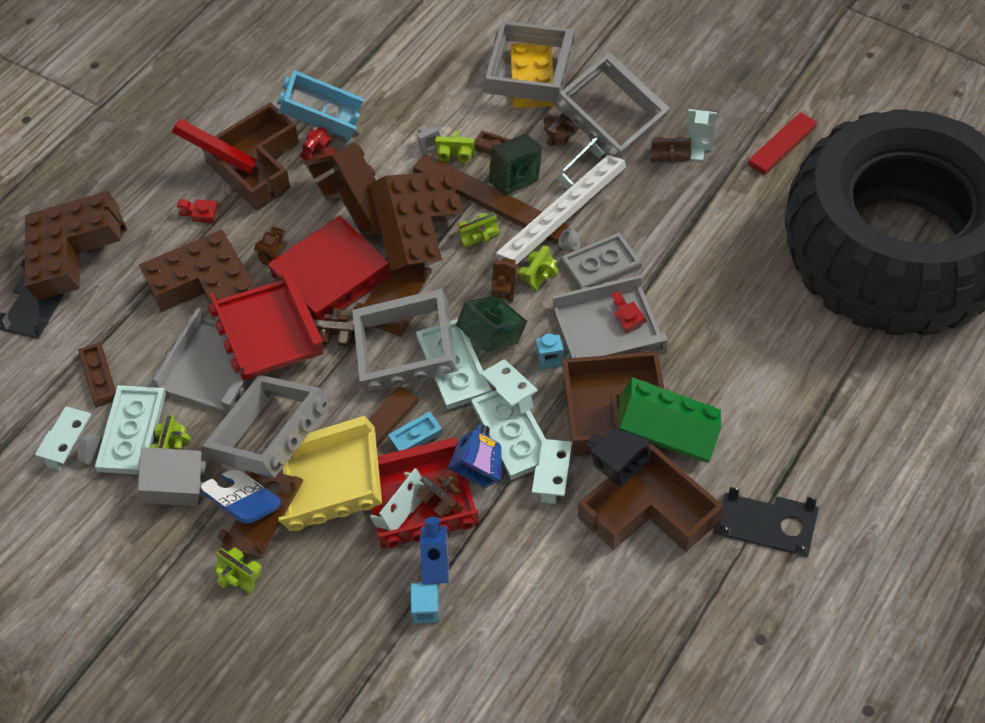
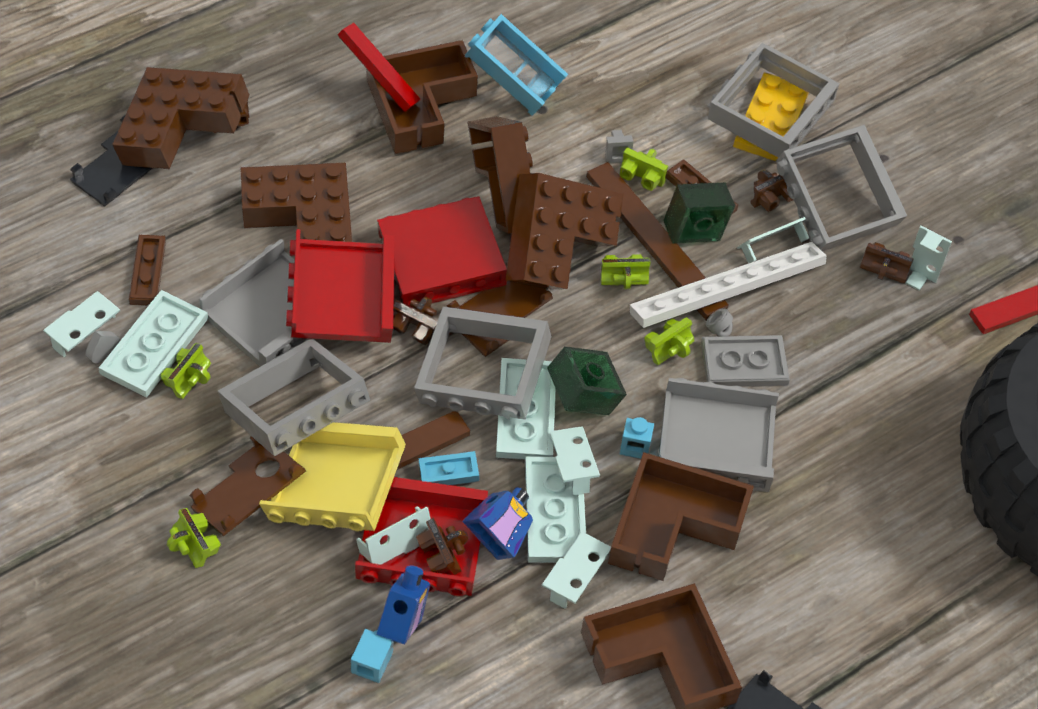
camera: 15 degrees right, 0 degrees up
light grey brick [137,447,206,506] -> none
red plate [177,199,218,223] -> none
piece [201,470,281,523] -> none
reddish brown hips [254,226,287,265] -> none
red plate [300,126,332,161] -> none
reddish brown hips [491,258,517,302] -> none
black torso [587,428,652,488] -> none
red plate [611,291,647,334] -> none
green slope [618,378,721,463] -> none

